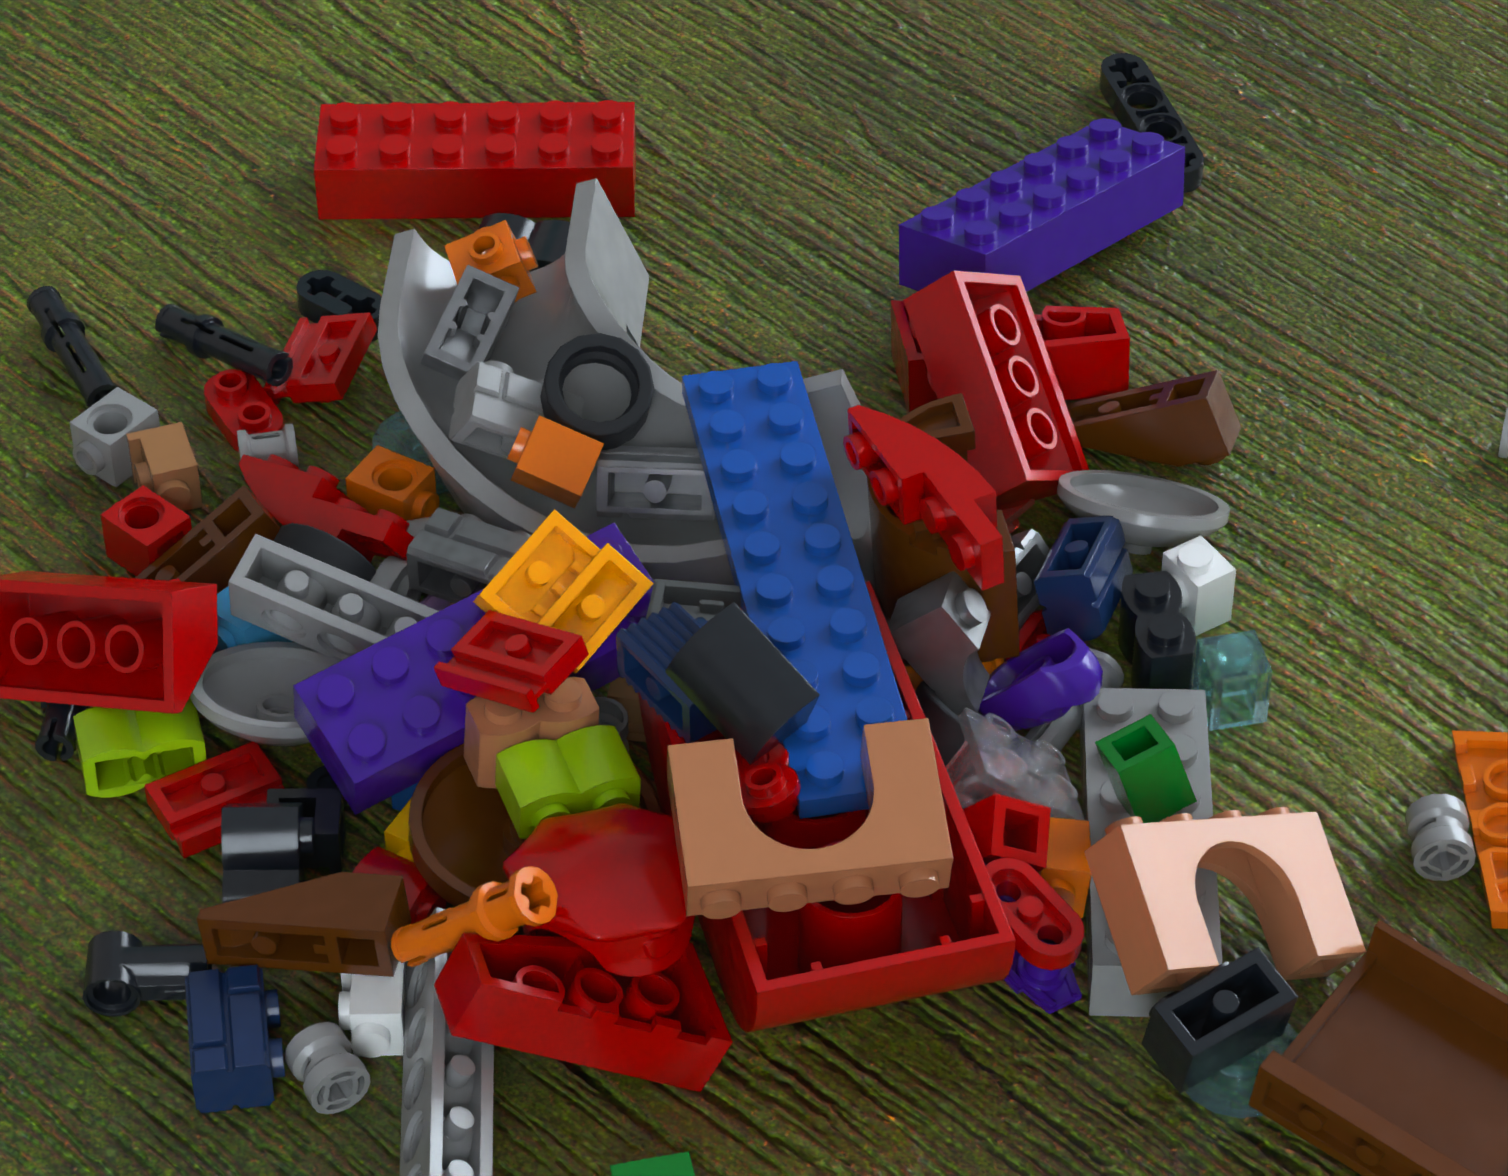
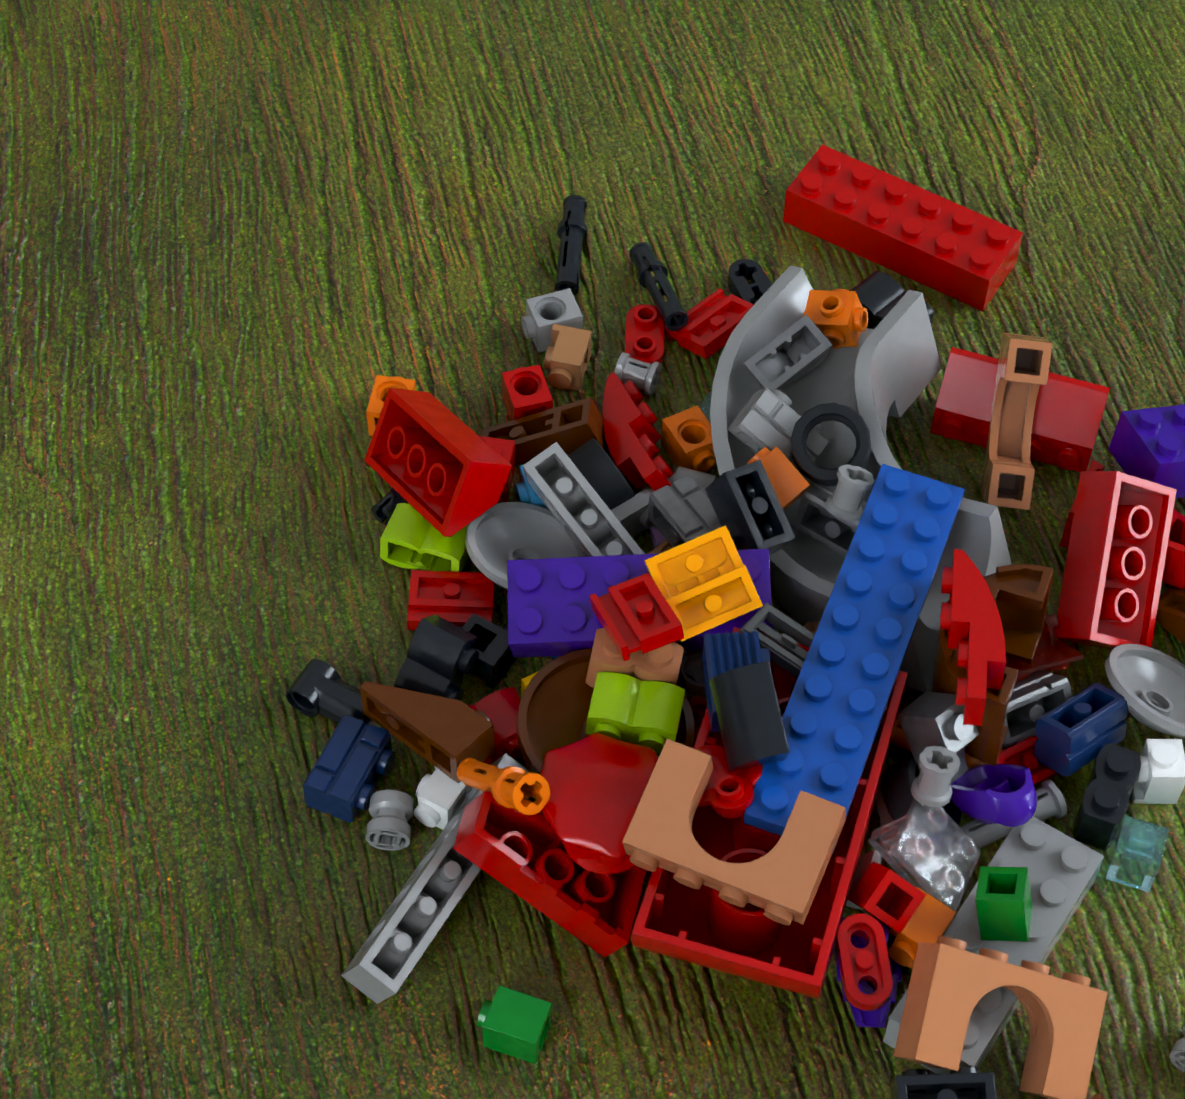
camera: 30 degrees right, 10 degrees up
none -> black brick [705,460,795,555]
none -> light grey bush [825,464,875,521]
none -> light grey bush [911,746,960,807]
none -> red slope [930,347,1110,472]
none -> nougat arch [980,332,1053,510]

